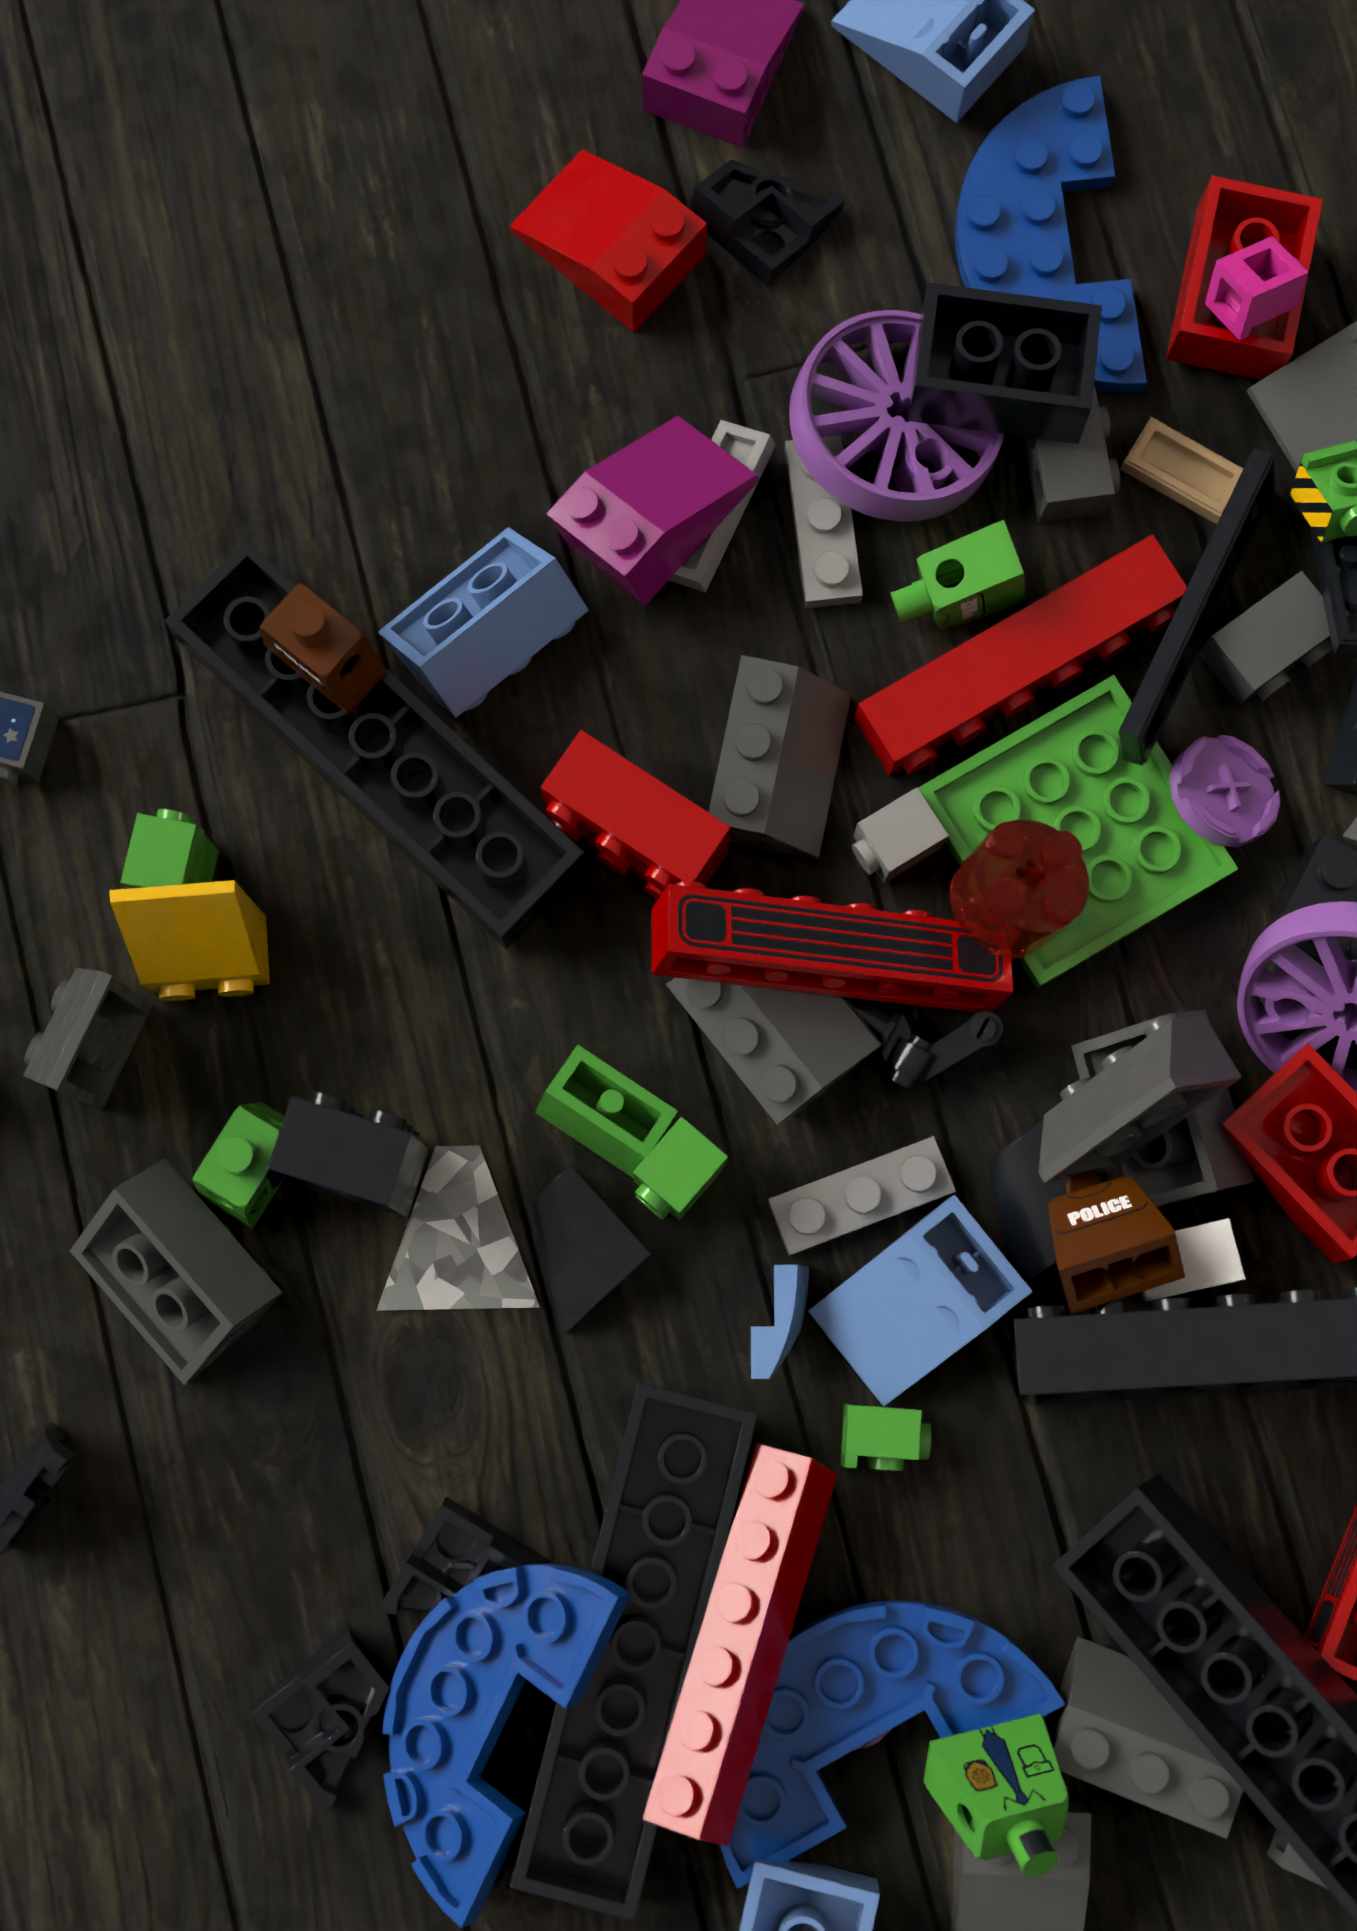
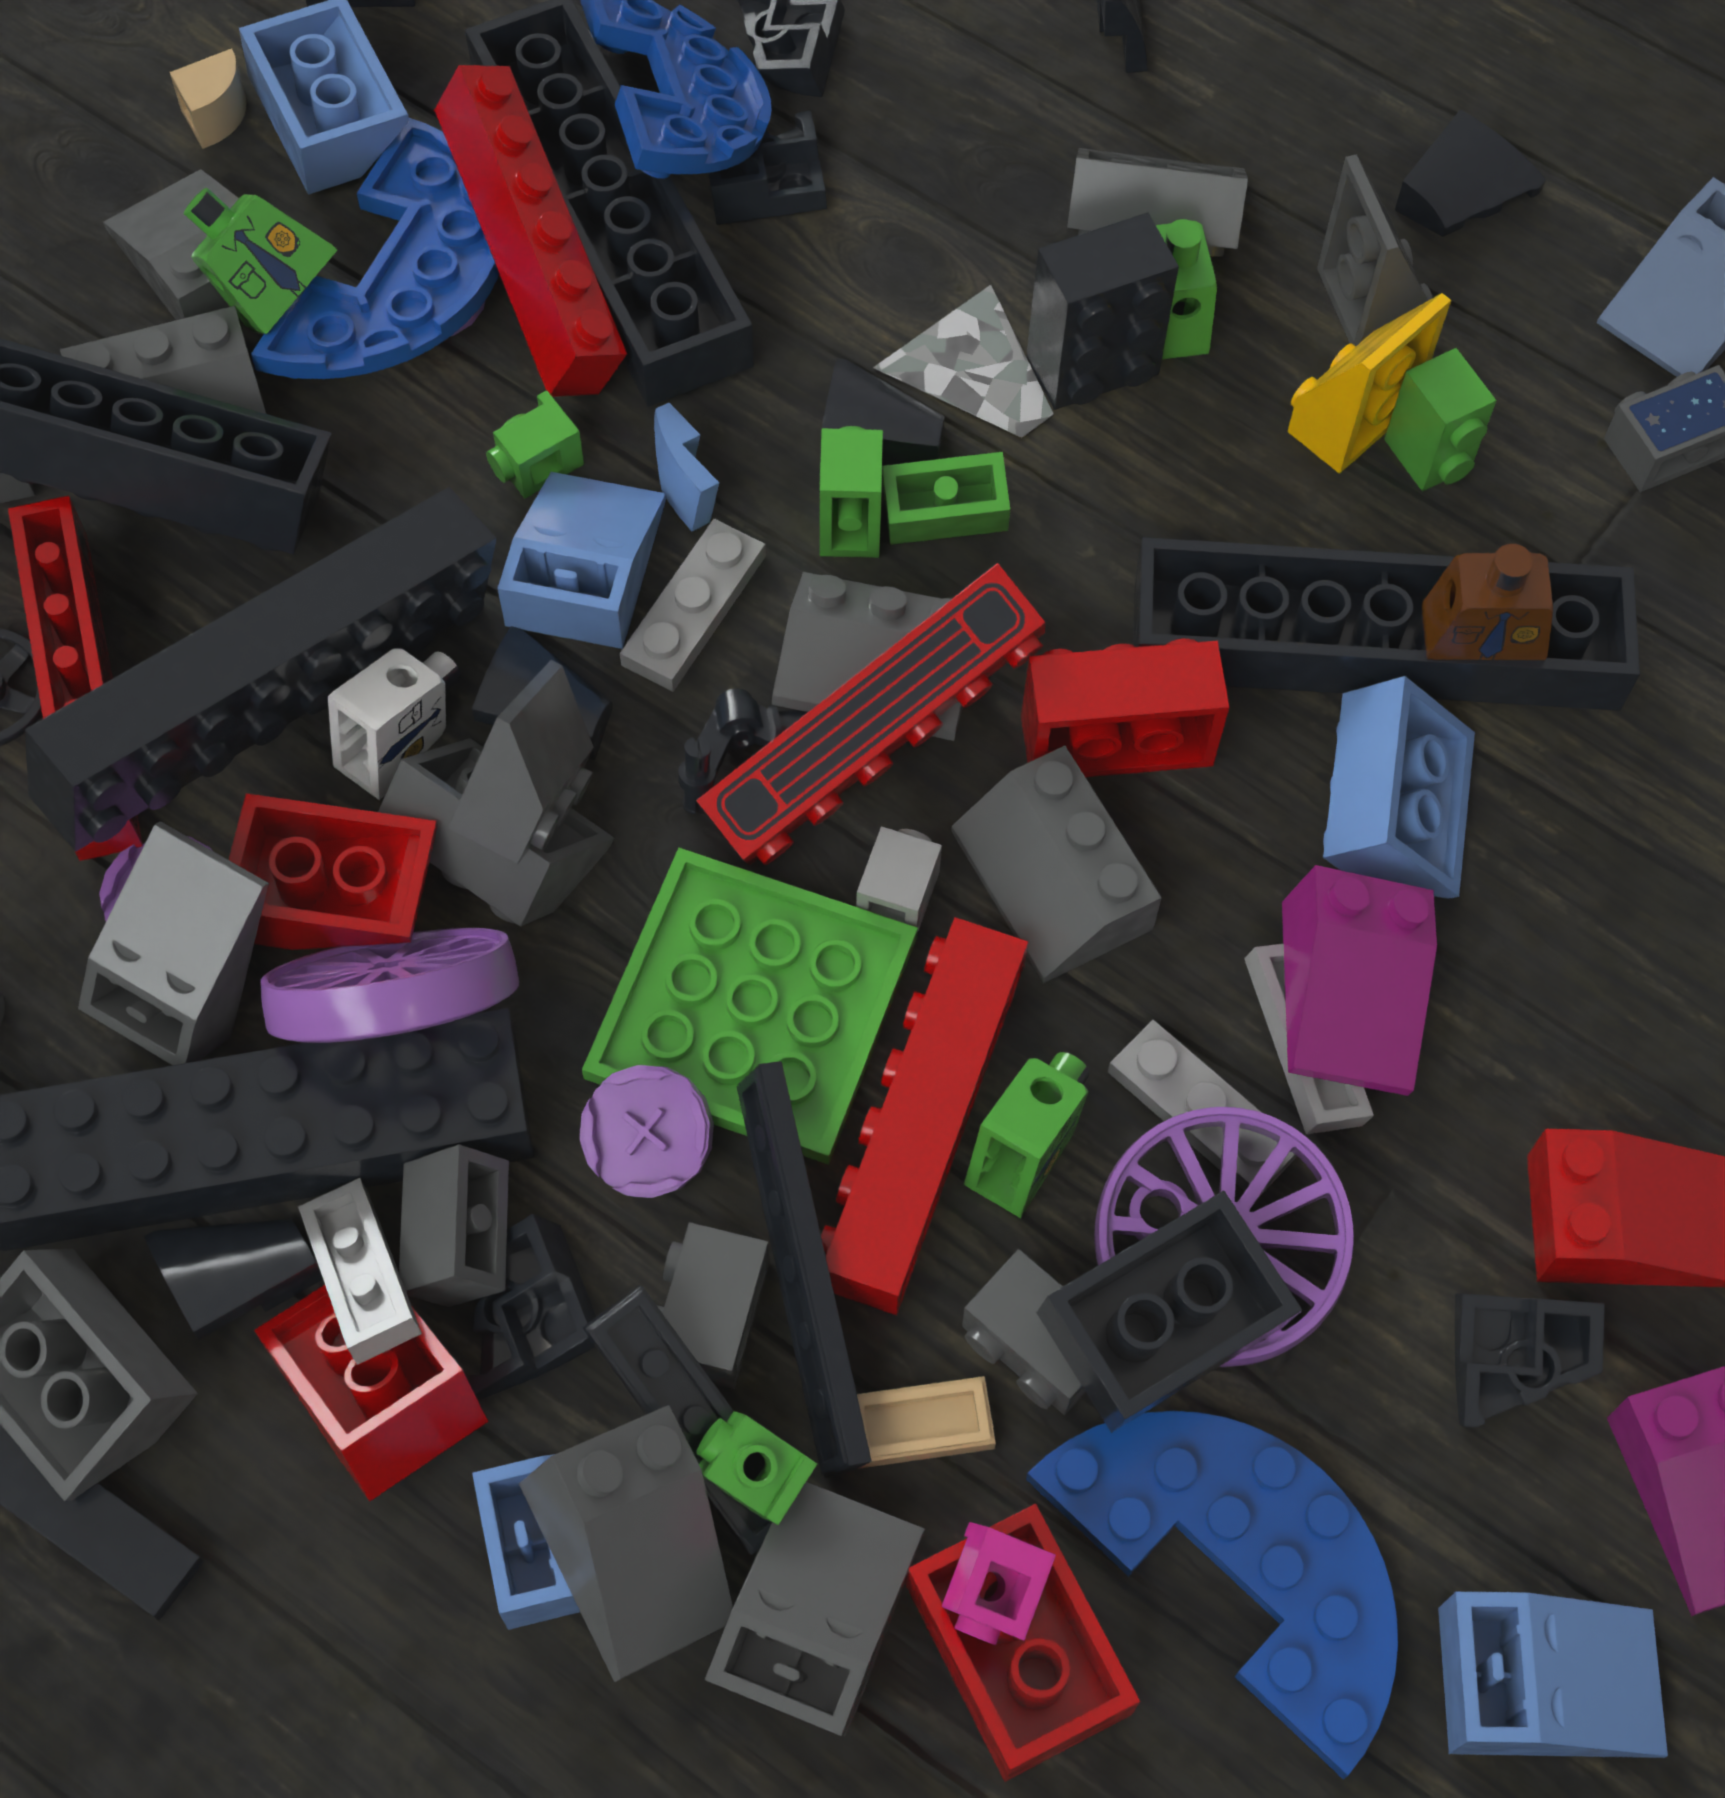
camera: 140 degrees right, 15 degrees down
clear red brick [950,820,1089,957] -> none
reddish brown torso [1048,1172,1186,1314] -> none

